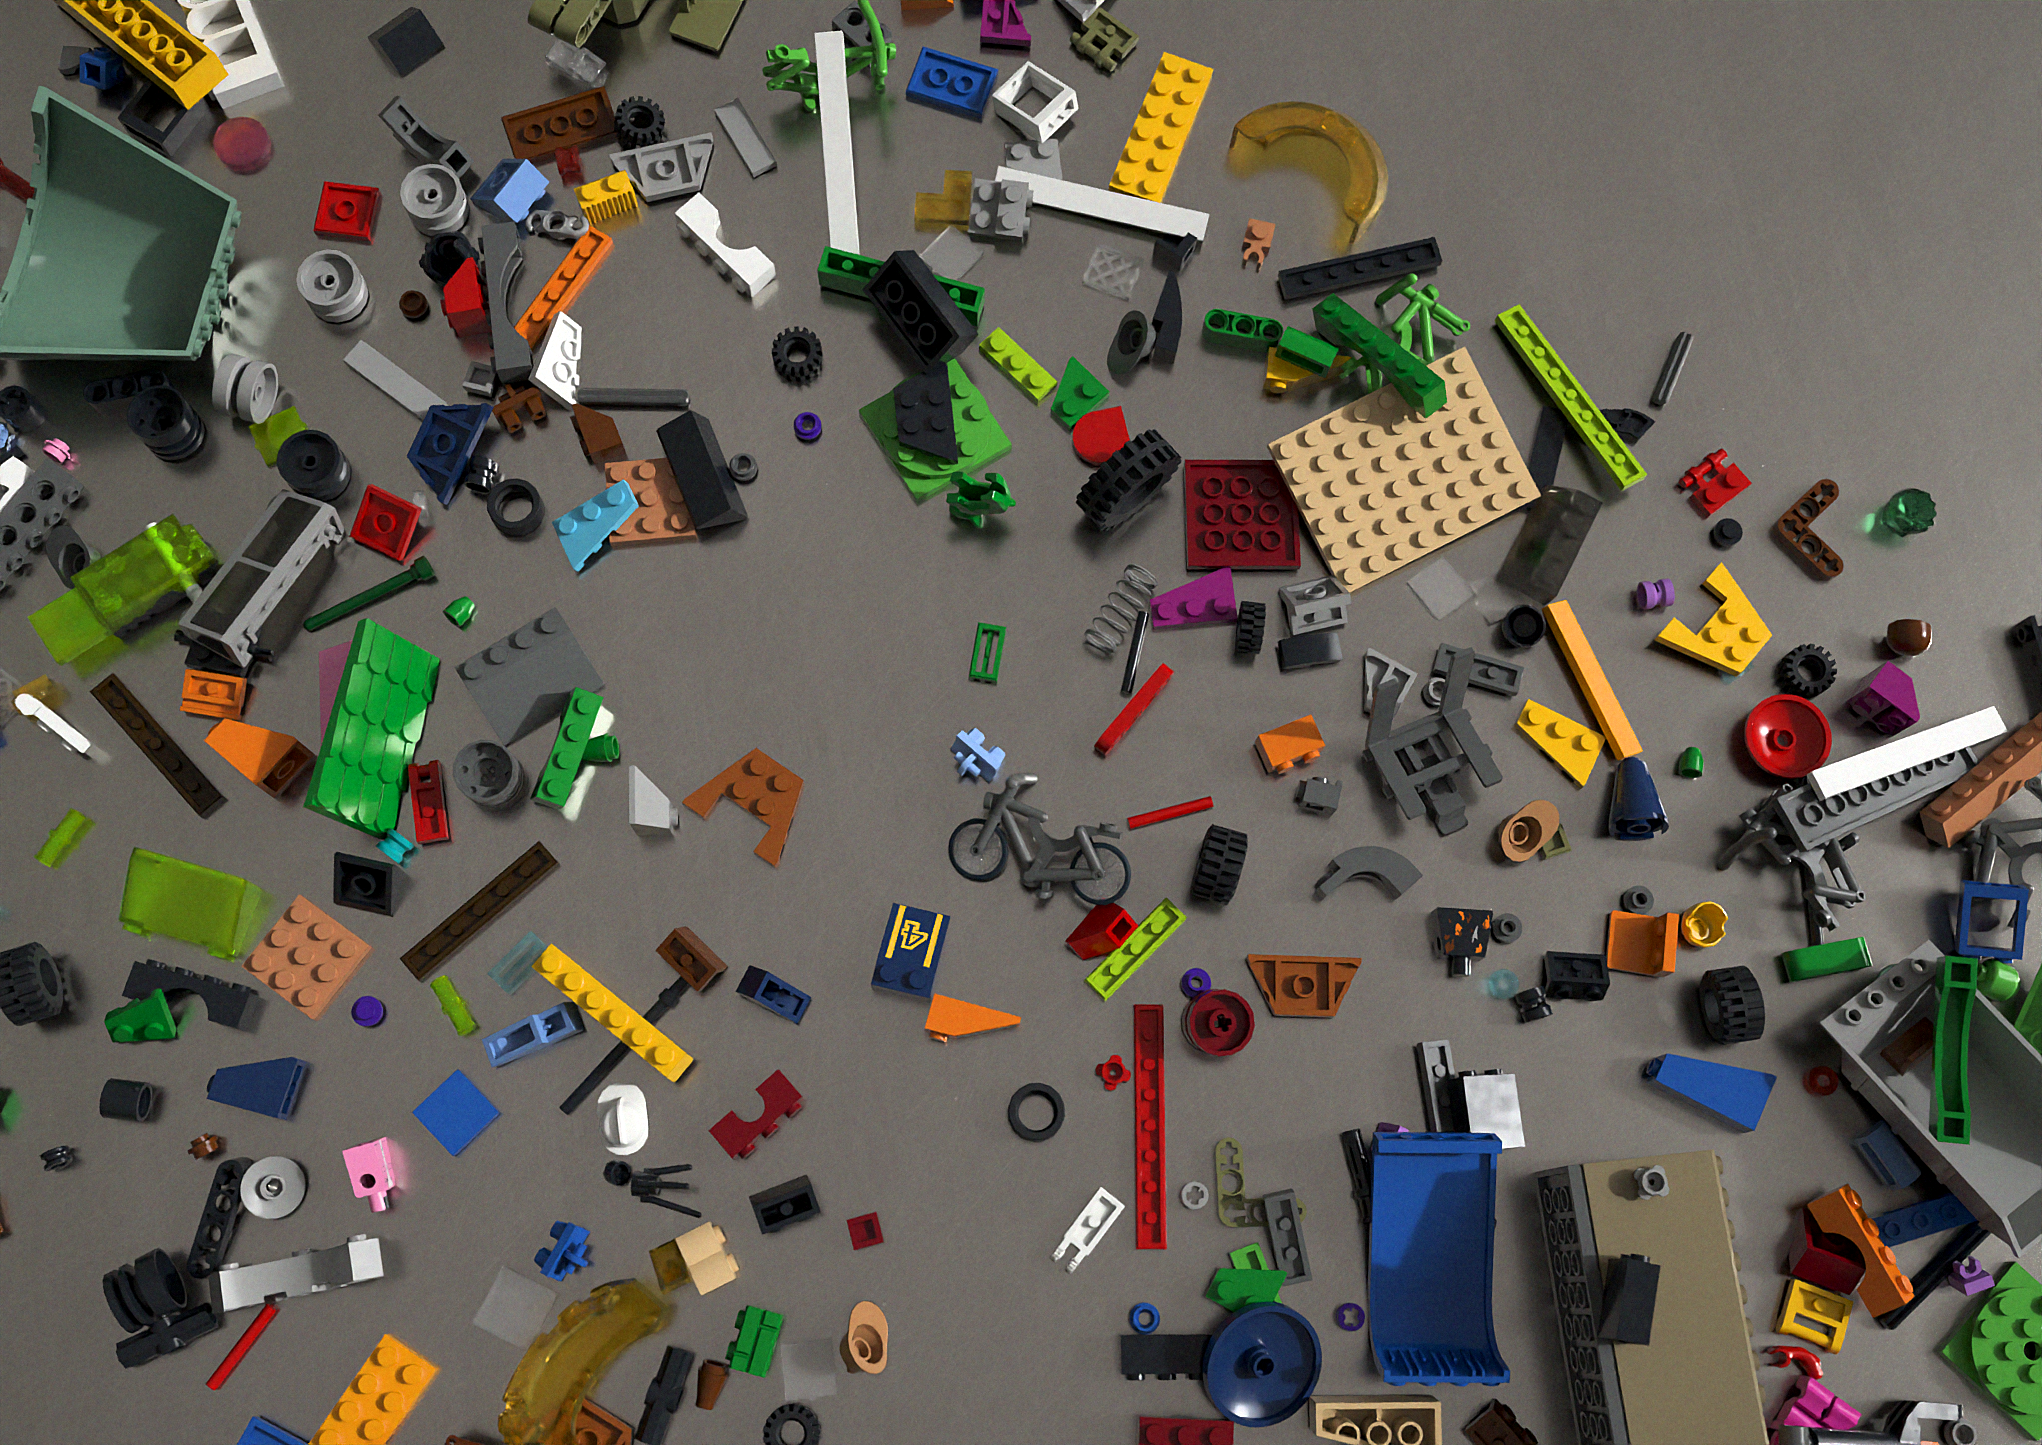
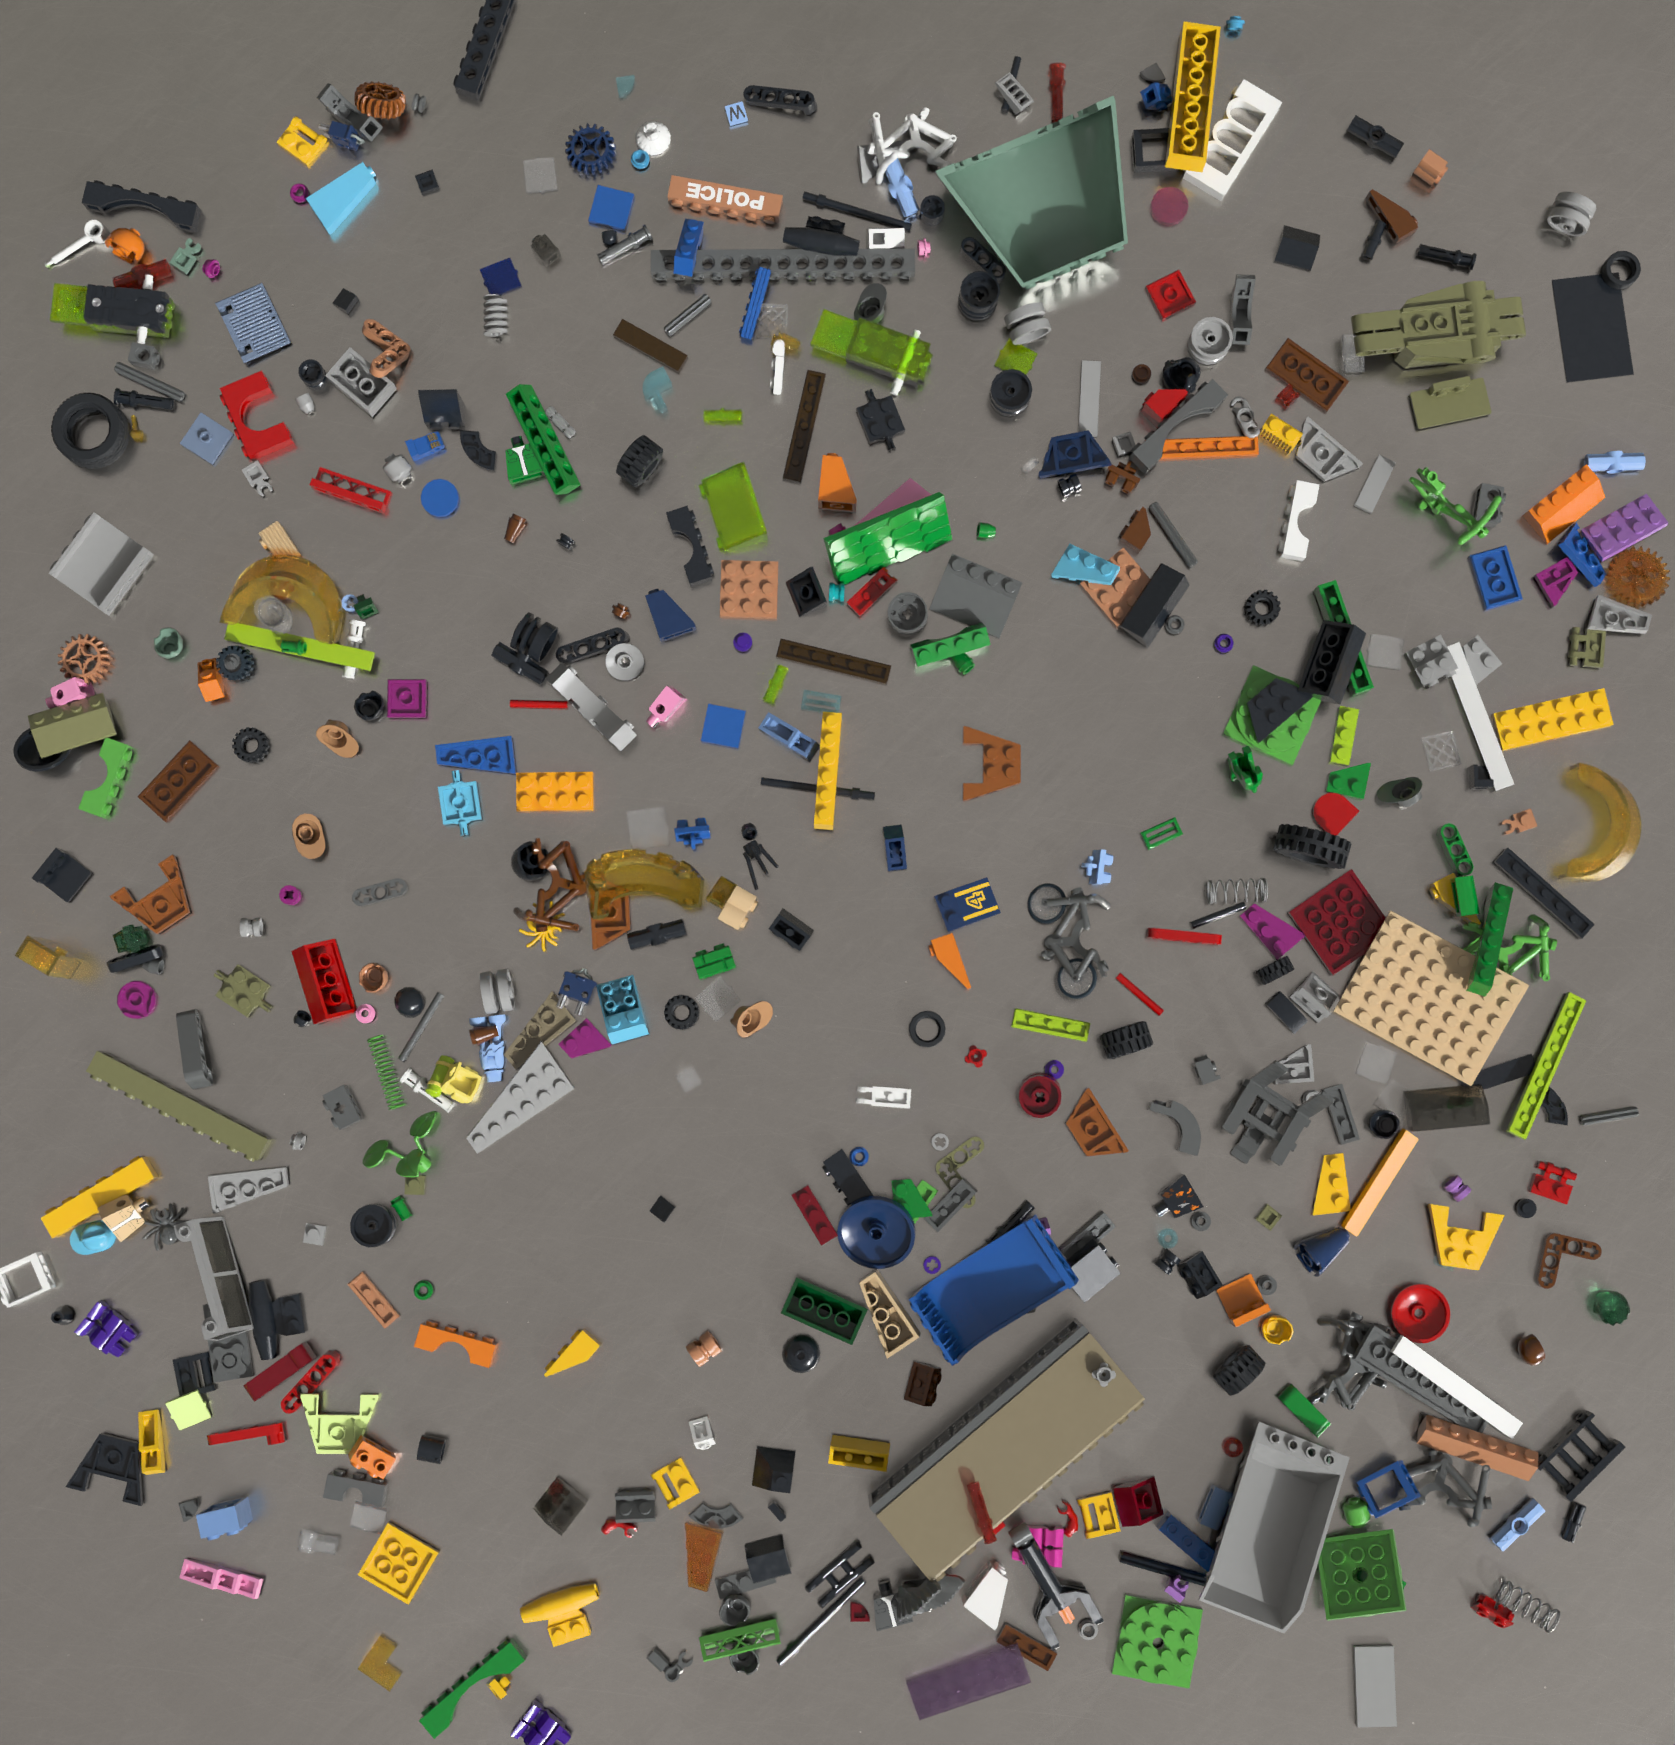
camera: 60 degrees right, 10 degrees up
black piece [99,1078,153,1122] -> none
green wing [104,988,177,1043] -> none
windscreen [178,489,346,668] -> none
orange plate [179,669,247,720] -> none
light grey wheel [296,249,369,322] -> none
dark green piece [303,555,435,630] -> none
red tile [349,484,422,561] -> none
medium blue slope [470,159,549,223] -> none
black tyre [487,478,544,536] -> none
white wing [528,311,582,412] -> none
white piece [597,1082,648,1155] -> none
black tyre [614,96,665,149] -> none
slope [629,765,678,836] -> none
reddish brown panel [655,926,728,992] -> none
reddish brown cone [695,1359,729,1410] -> none
dark red arch [708,1069,804,1160] -> none
white tile [815,31,860,255] -> none
dark red plate [847,1212,884,1251] -> none
clear yellow plate [914,170,972,225] -> none
white window [992,61,1079,144] -> none
red slope [1065,897,1138,960] -> none
red tile [1133,1004,1167,1249] -> none
black slope [1152,271,1182,364] -> none
orange brick [1255,714,1326,774] -> none
medium nougat piece [1498,799,1559,862] -> none
black brick [1597,1253,1661,1346] -> none
blue slope [1646,1054,1777,1133] -> none
green hose [1679,747,1704,778] -> none
black tyre [1778,644,1837,699] -> none
orange arch [1807,1183,1914,1318] -> none
magenta slope [1846,661,1920,736] -> none
reddish brown panel [1880,1017,1933,1076] -> none
green arch [1928,956,1978,1145] -> none

